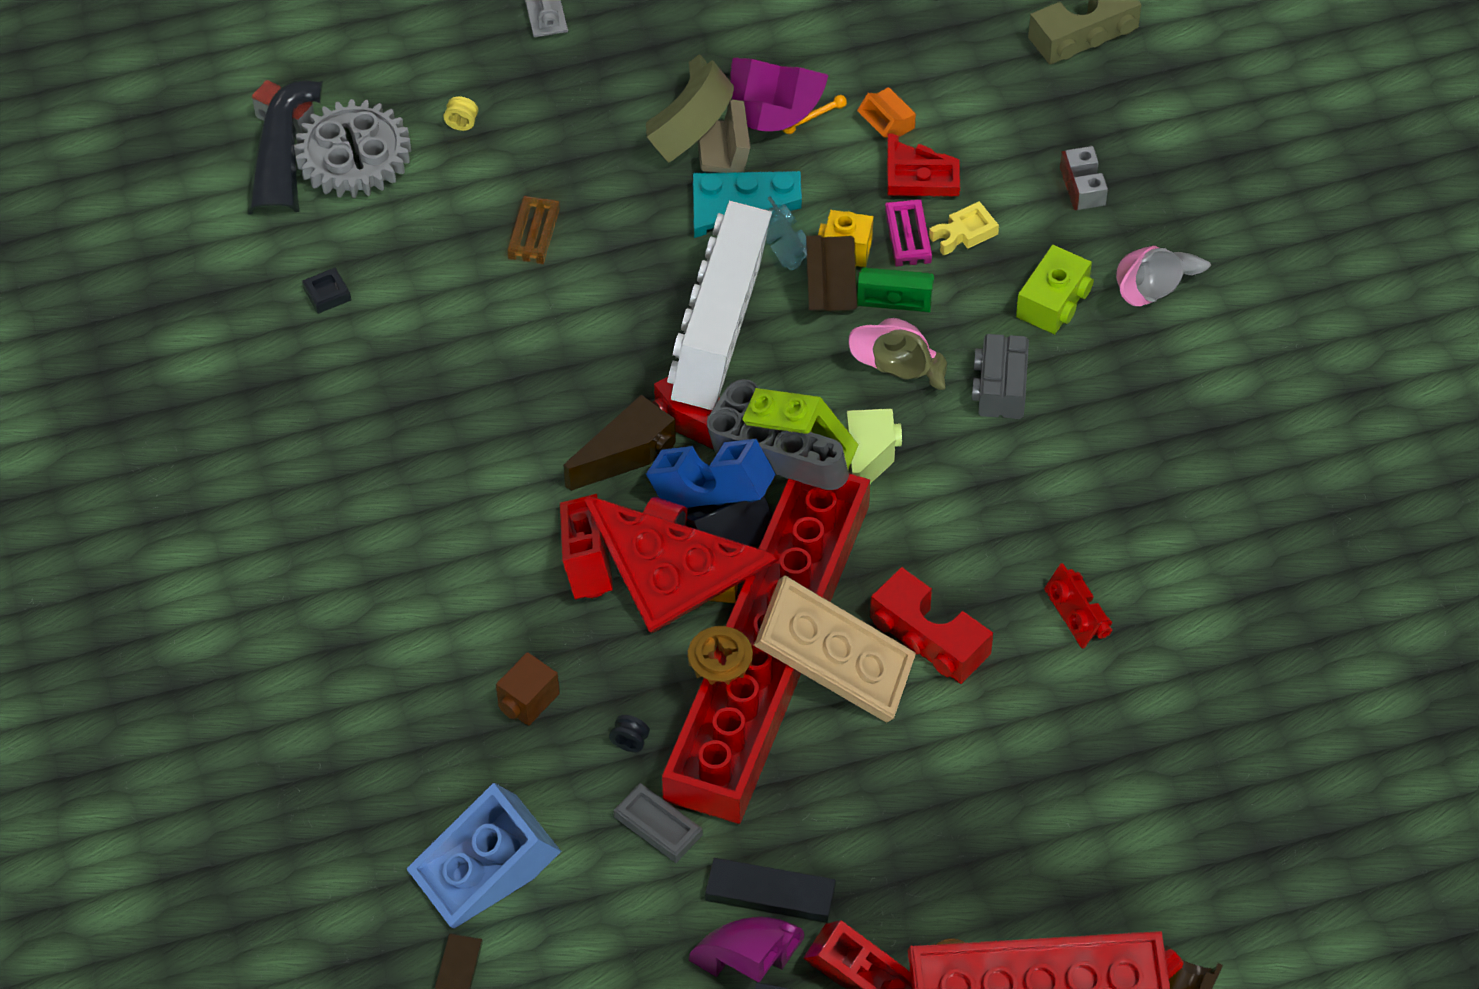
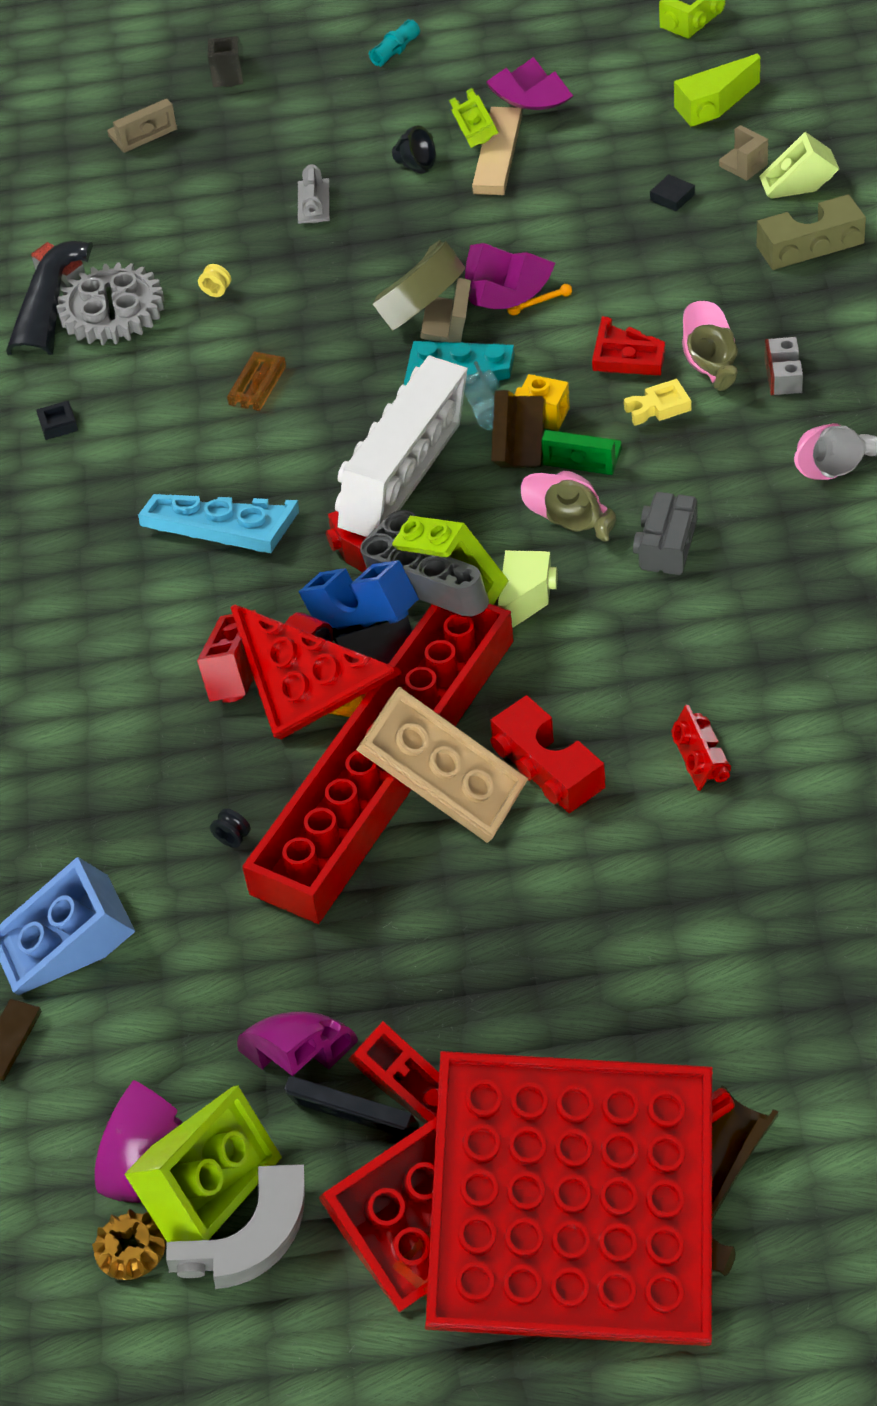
camera: 15 degrees right, 5 degrees down
reddish brown brick [496,652,560,726] -> none
dark brown slope [563,395,676,491] -> none
dark grey tile [614,783,703,863] -> none
pearl gold gear [688,626,753,685] -> none
black tile [705,858,836,923] -> none
orange piece [857,87,916,138] -> none
dark pink tile [885,199,932,267] -> none
lime brick [1016,245,1094,335] -> none
none -> medium azure wing [138,494,299,553]
none -> olive hair [682,301,738,391]

